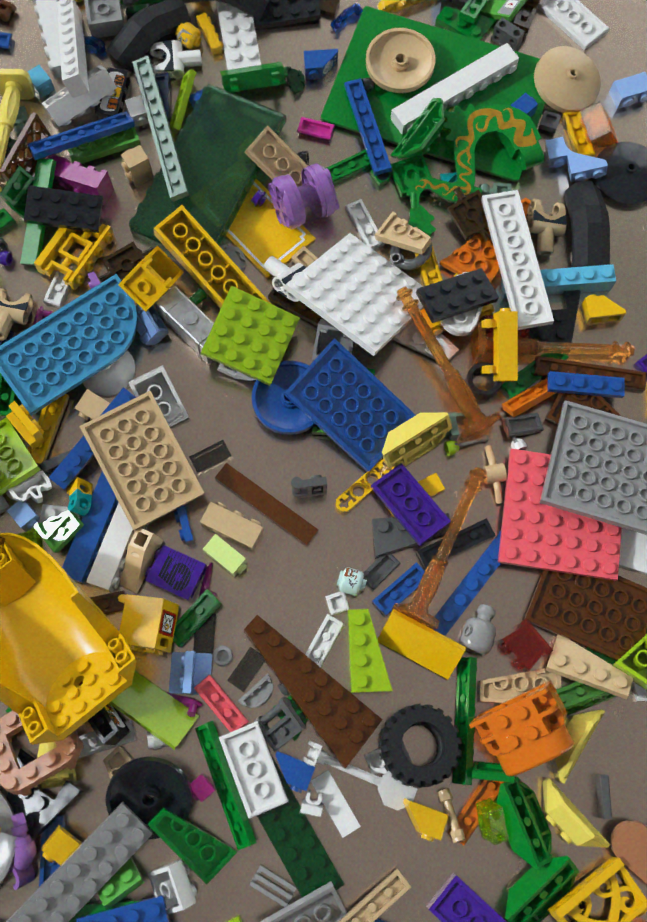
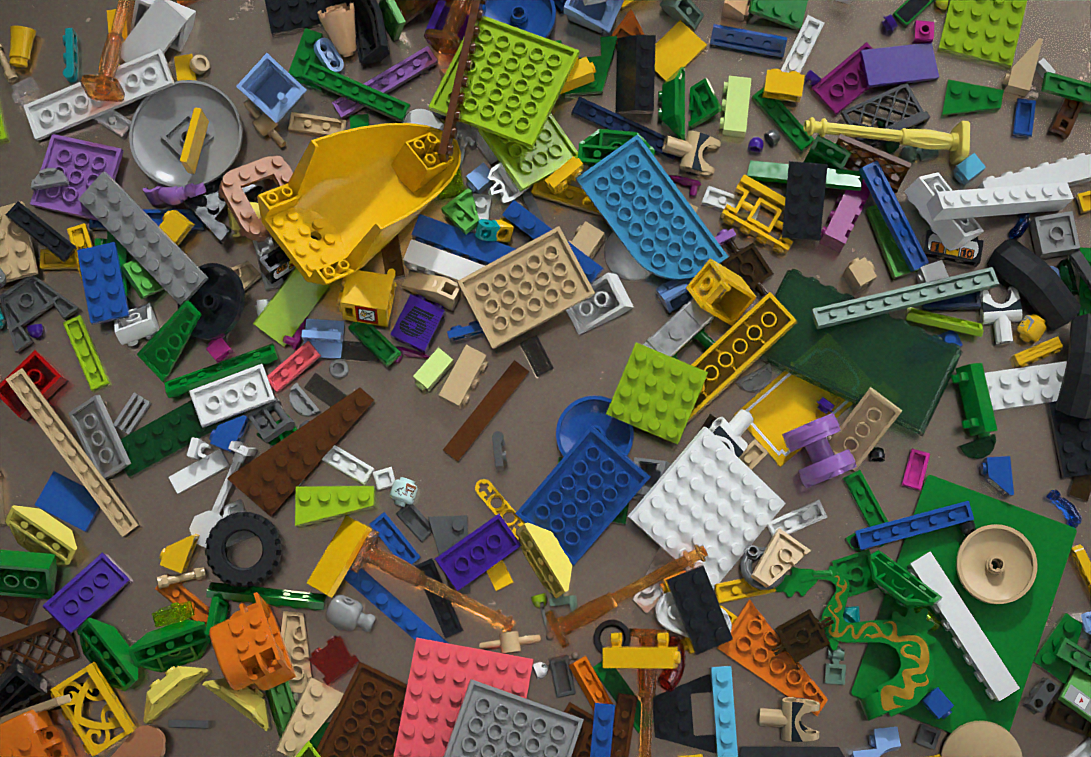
camera: 95 degrees right, 5 degrees up
white plate [481,190,554,330] -> none

